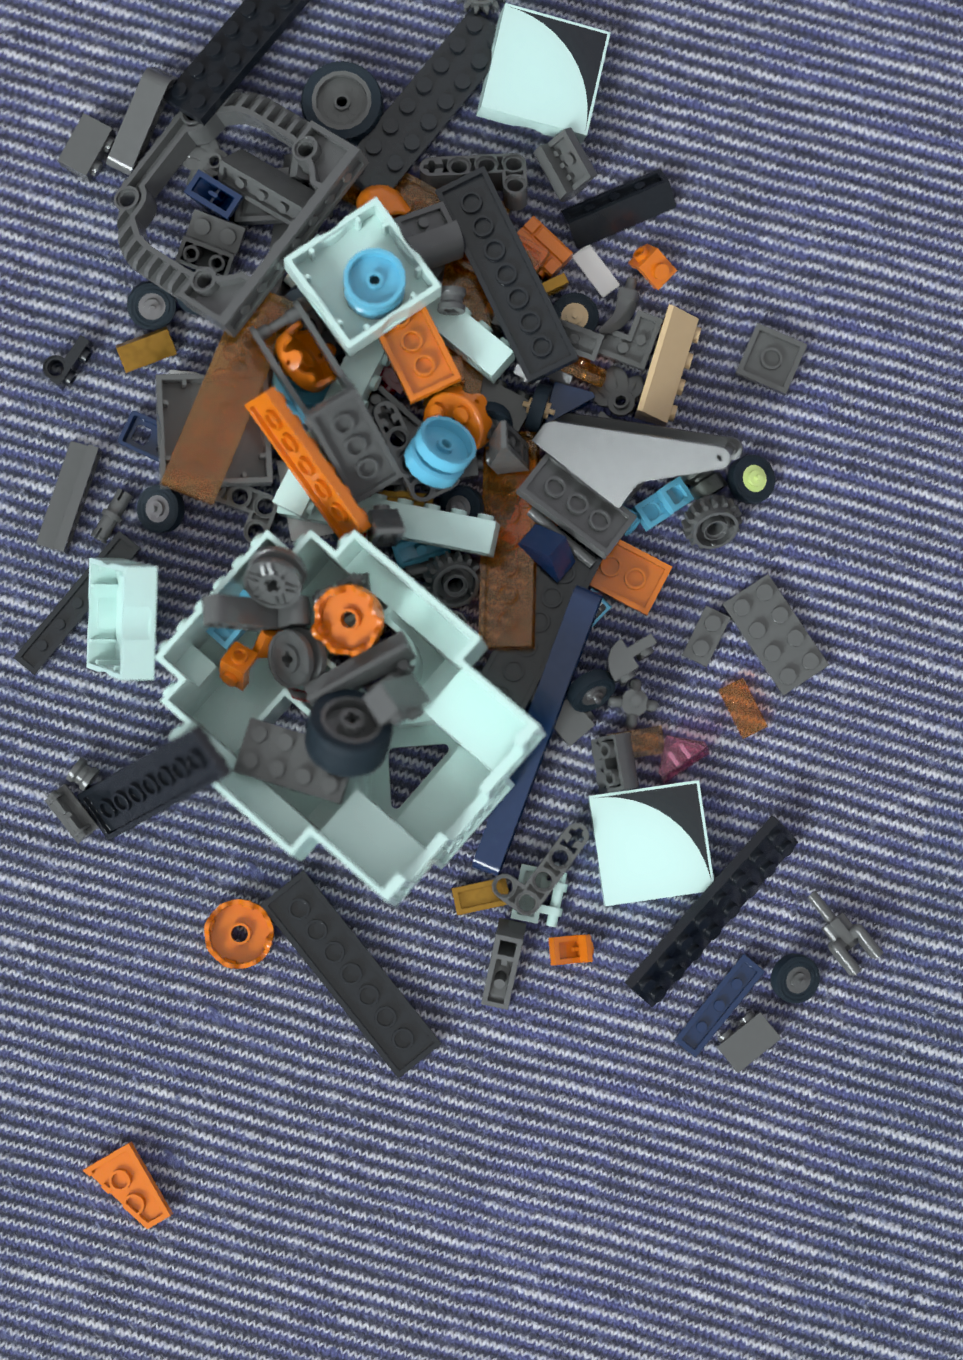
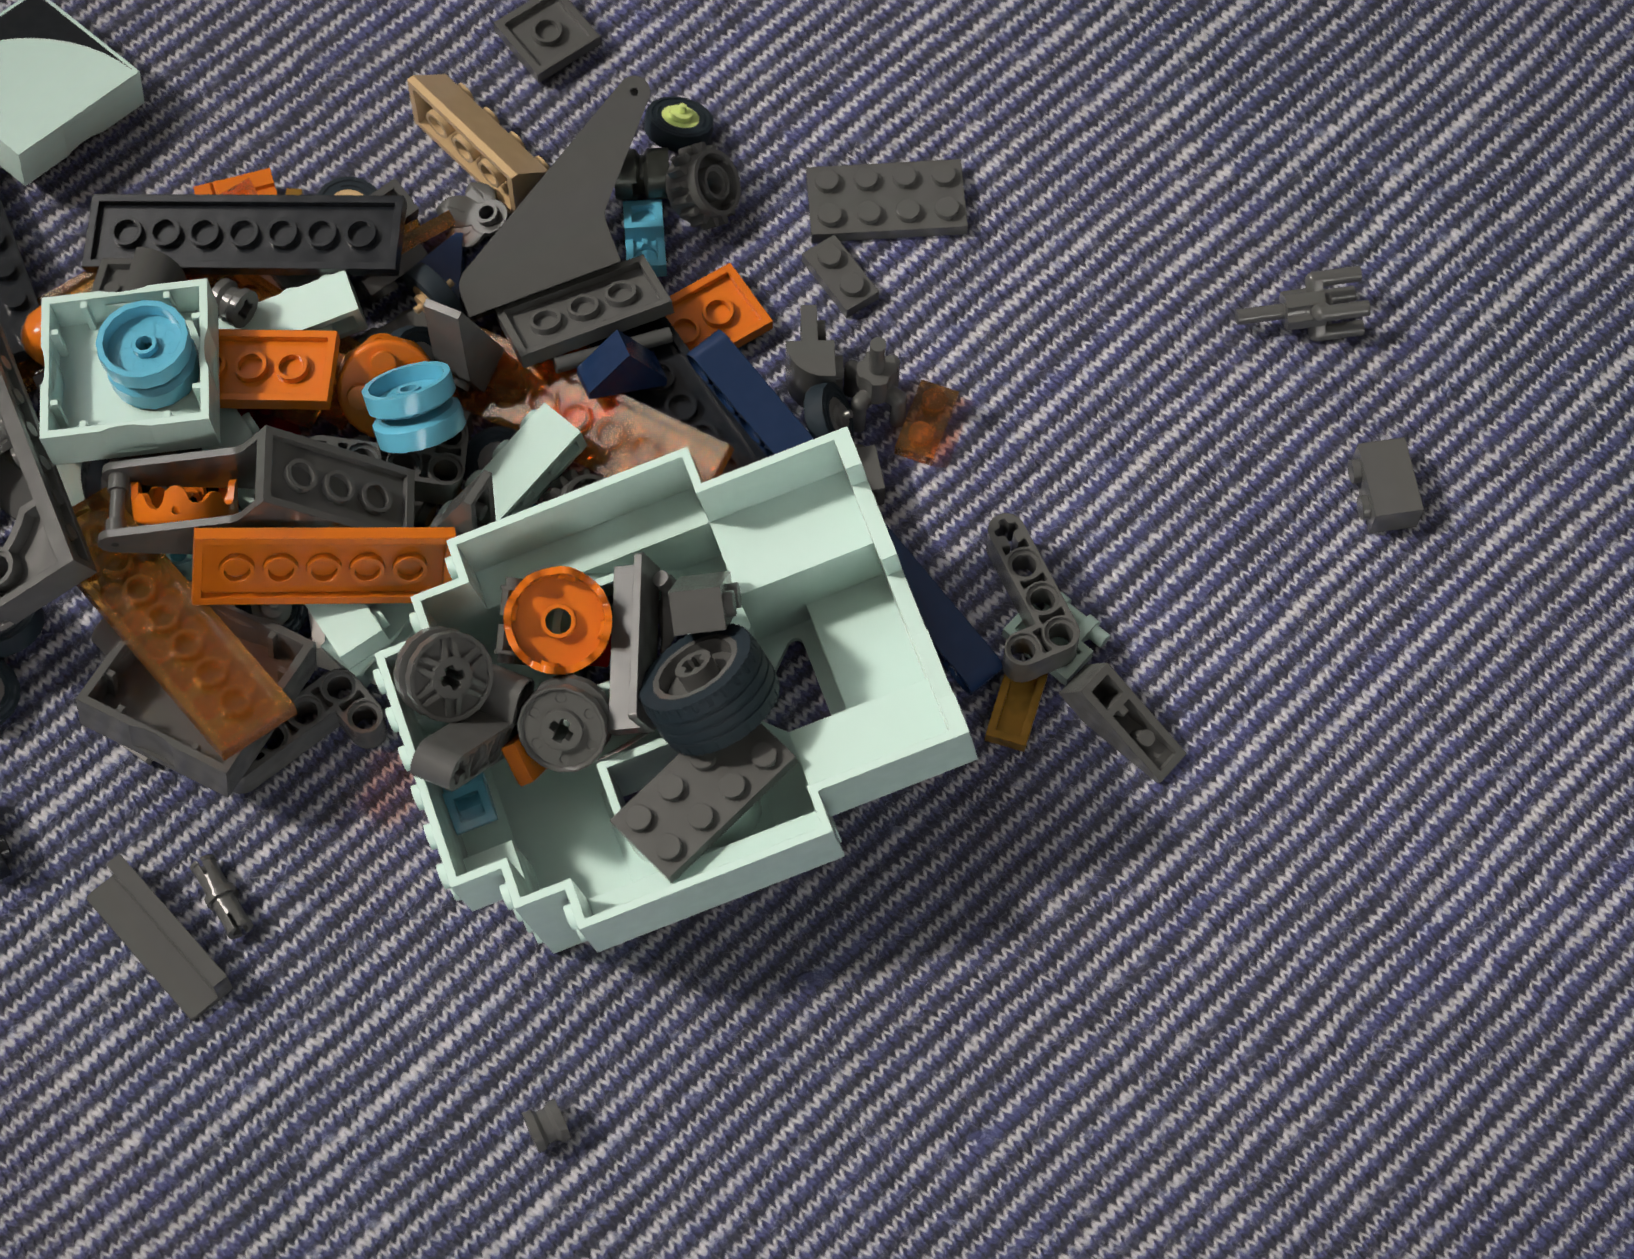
camera: 65 degrees left, 20 degrees down
black plate [13,531,141,676] -> none
dark grey hinge [44,784,99,844] -> none
black plate [77,724,232,841] -> none
light aqua tile [86,558,157,680] -> none
pearl gold tile [116,326,177,373] -> none
dark blue piece [118,411,158,462] -> none
black wheel [137,484,185,534] -> none
orange plate [204,899,275,969] -> none
orange bracket [219,641,258,691] -> none
black plate [260,870,442,1079] -> none
dark grey beam [419,153,528,211] -> none
dark grey brick [533,127,597,202] -> none
orange bracket [548,934,594,965] -> none
black panel [561,168,676,249] -> none
white sticker [573,245,619,297] -> none
light aqua tile [588,780,714,906] -> none
dark grey brick [591,732,639,794] -> none
dark grey plate [598,310,663,372] -> none
dark grey bar [599,277,640,334] -> none
black plate [624,815,798,1008] -> none
orange bracket [628,244,677,290] -> none
clear pink slope [658,735,710,784] -> none
dark blue plate [673,954,765,1058] -> none
clear orange plate [718,678,768,739] -> none
black wheel [770,953,820,1004] -> none

